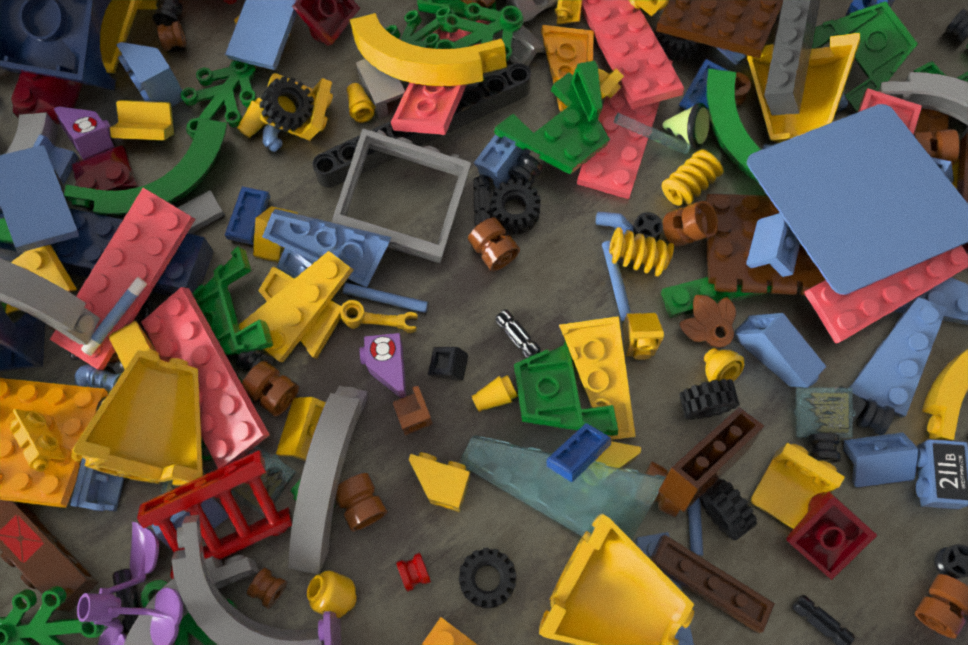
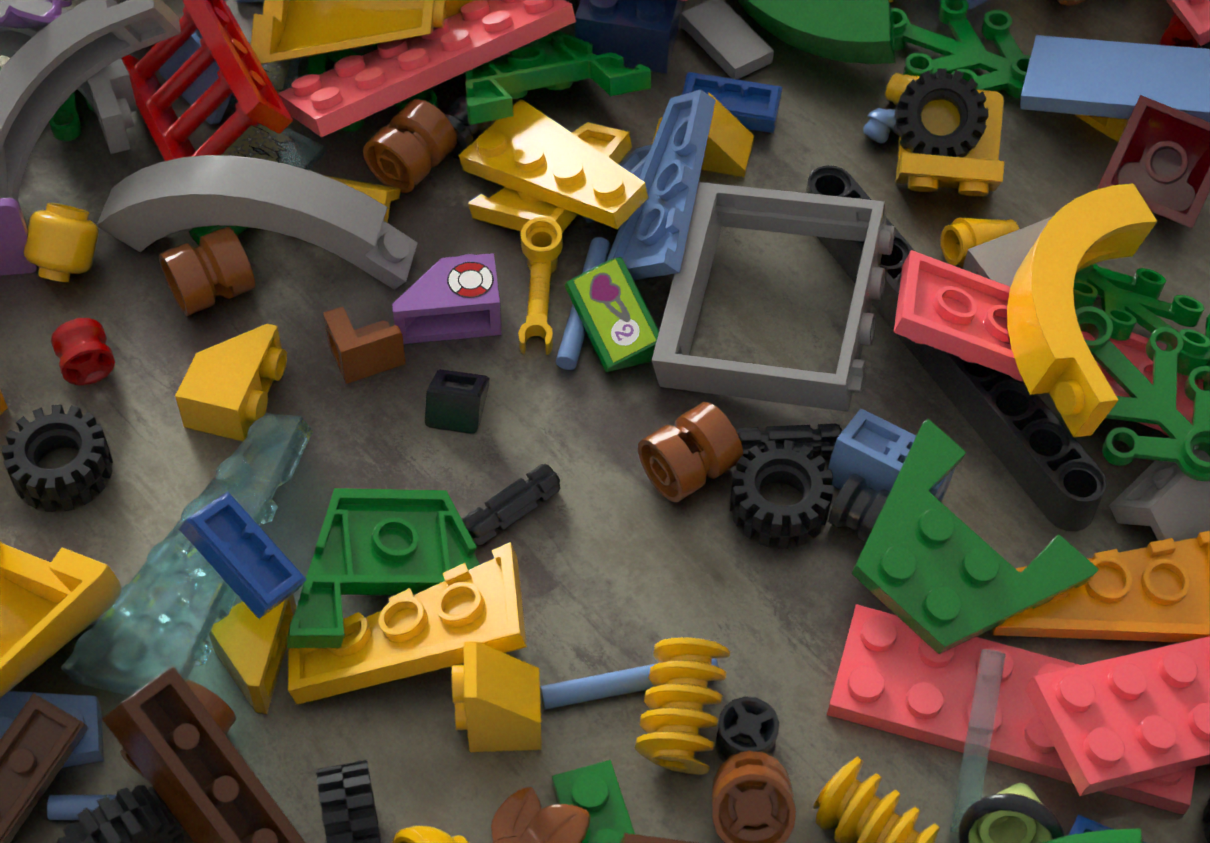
camera: 85 degrees right, 15 degrees down
dark orange wheel [247,567,287,609] -> none
yellow cone [472,375,518,412] -> none
green slope [571,61,603,125] -> none
medium blue arm [596,212,634,233] -> none
yellow plate [598,69,624,99] -> none
none -> slope [564,257,659,372]

